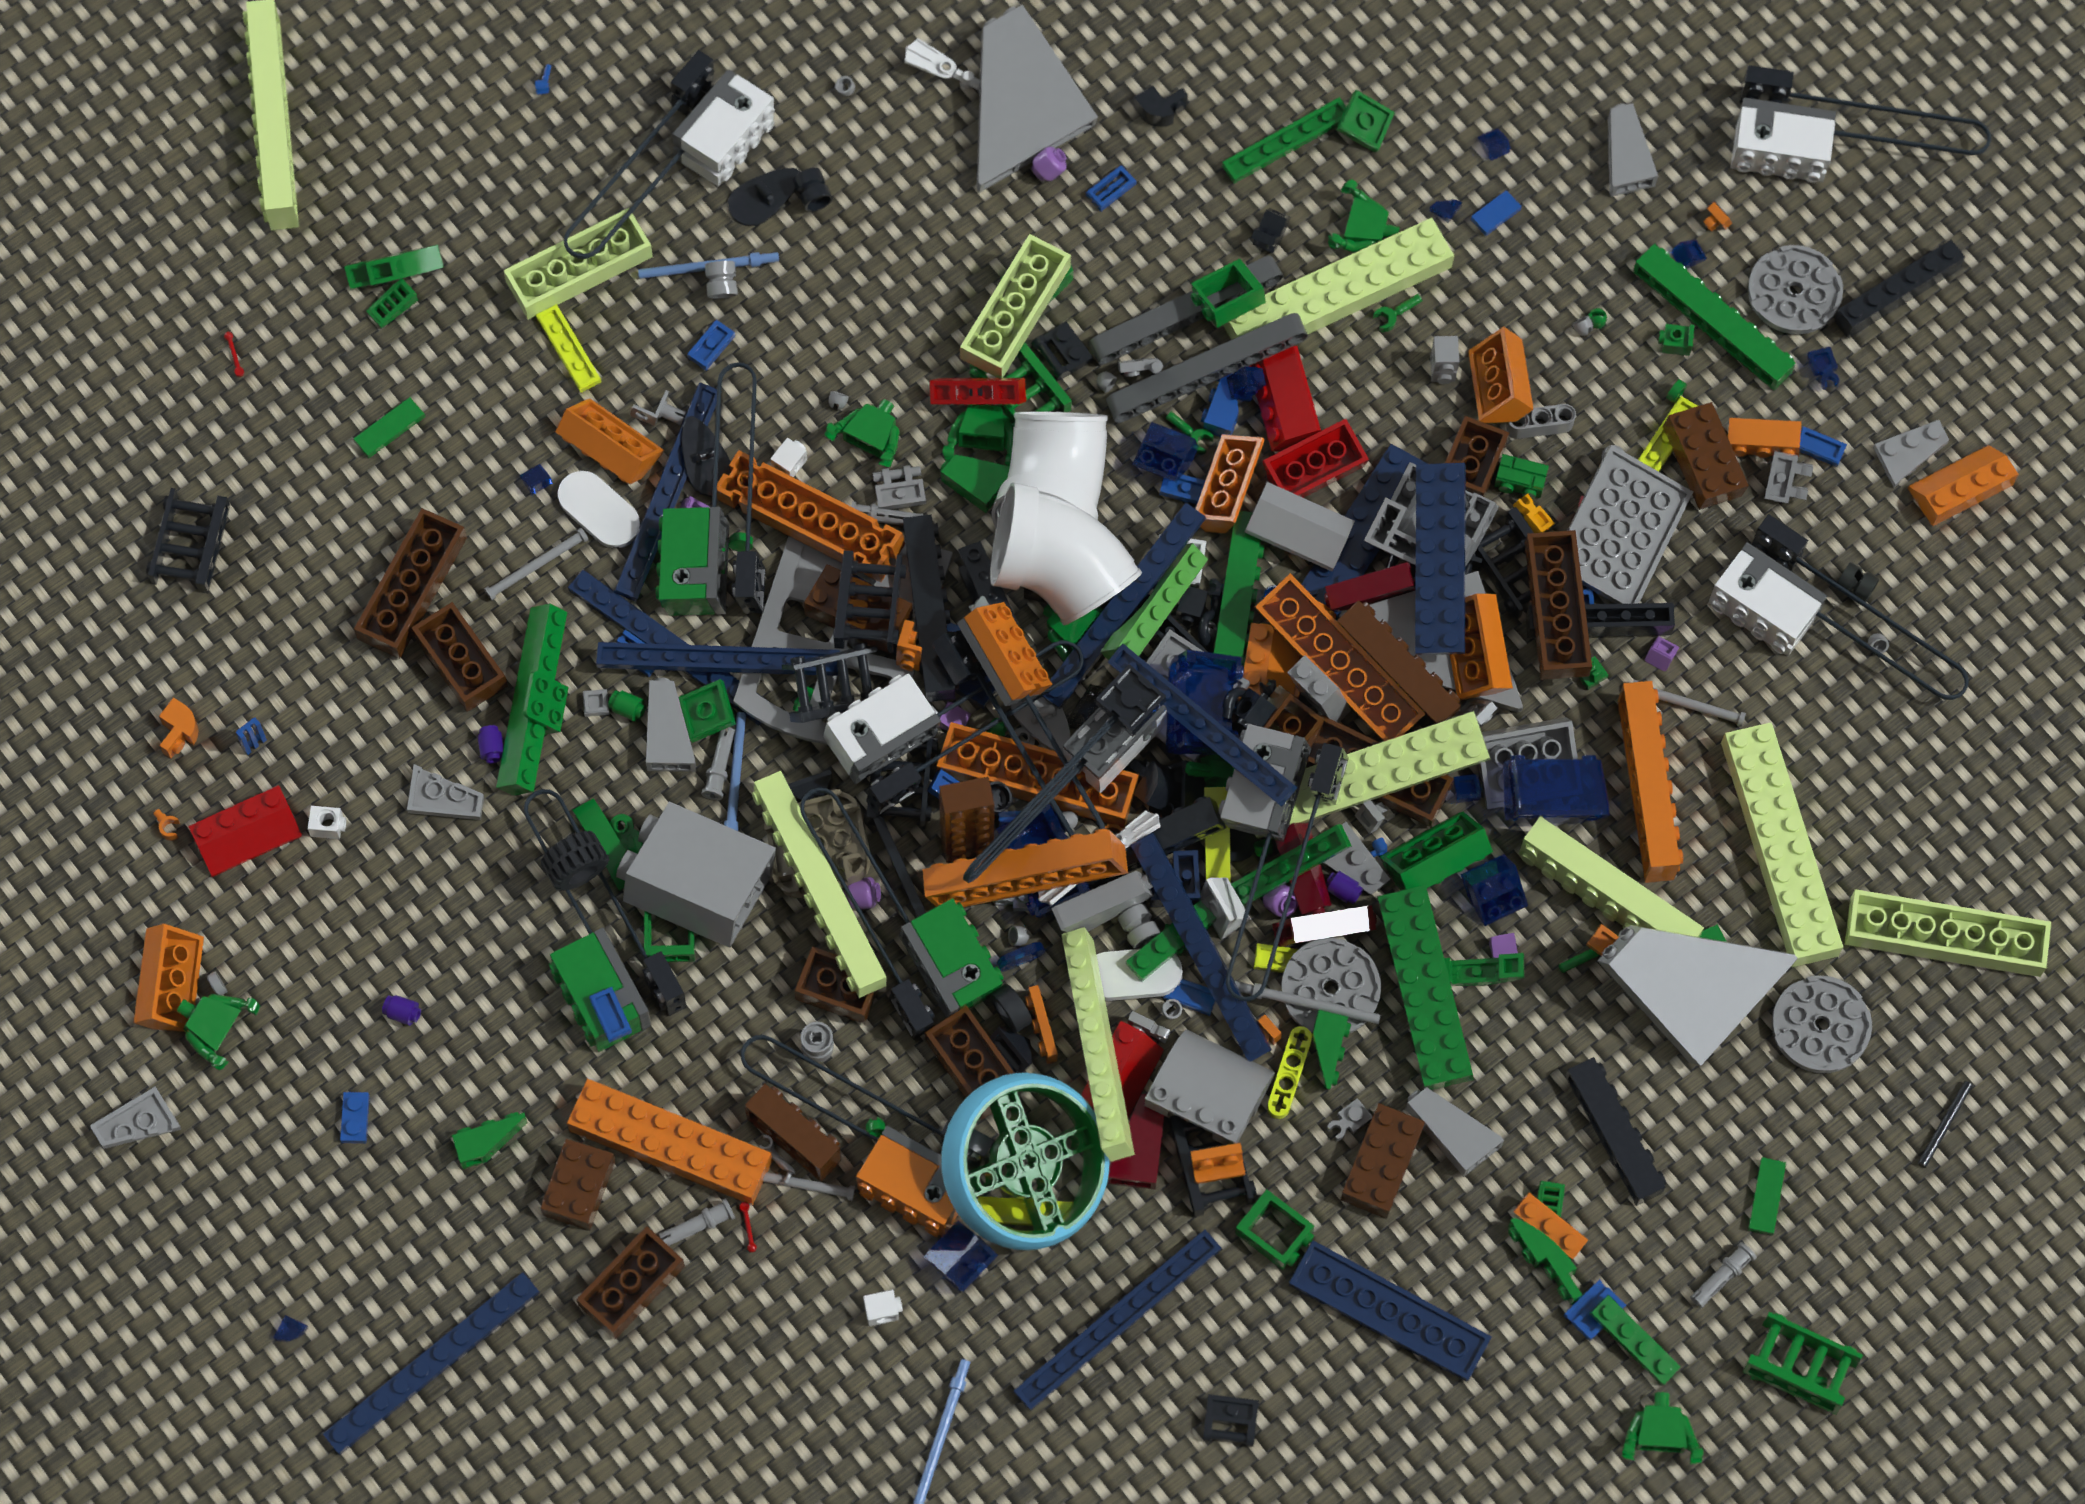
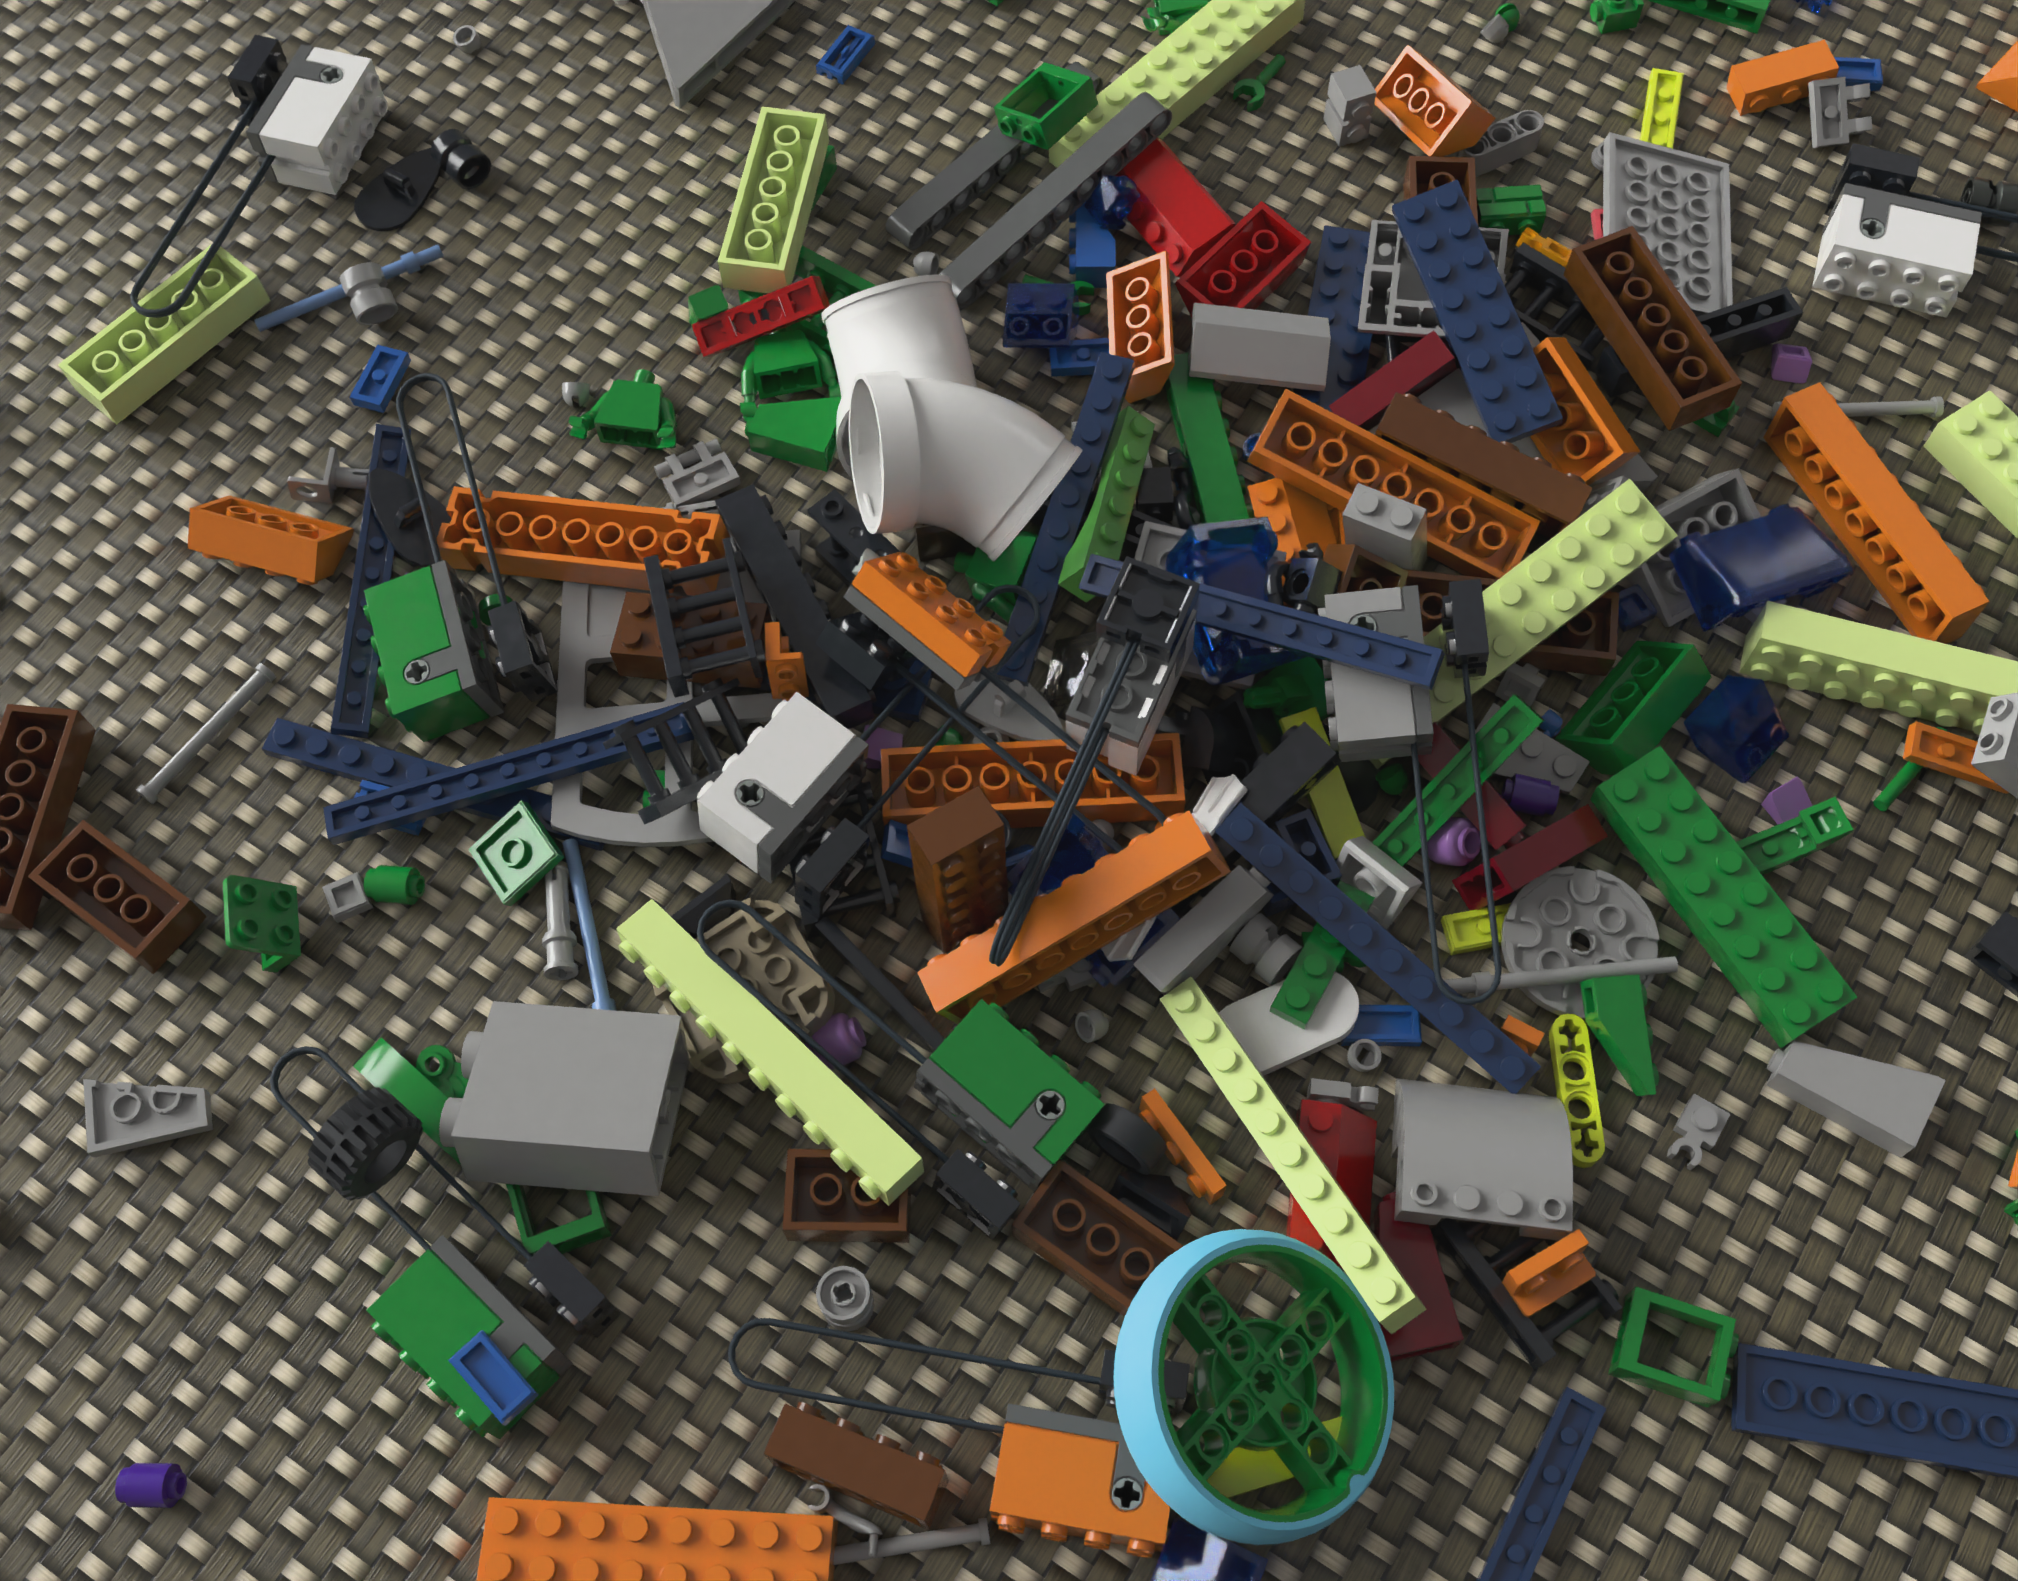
camera: 15 degrees left, 5 degrees down
dark purple brick [477,725,504,763] -> none
green brick [496,603,568,796] -> none
clear blue slope [519,464,552,495] -> none
blue hand [535,64,552,94] -> none
neon yellow tile [536,304,601,393] -> none
white tile [558,471,640,548] -> none
light grey slope [646,678,696,772] -> none
white brick [770,438,807,477] -> none
green hinge [866,1117,886,1138] -> none
clear blue tile [997,942,1045,972] -> none
black plate [1031,321,1093,380] -> none
medium lavender head [1032,147,1067,181] -> none
light grey plate [1118,358,1163,377] -> none
black brick [1251,208,1291,253] -> none
reddish brown brick [1340,1103,1425,1219] -> none
reddish brown brick [1663,402,1749,510] -> none
green tile [1666,379,1687,403] -> none
light grey wing [1873,420,1949,488] -> none
none -> green slope [688,285,728,326]

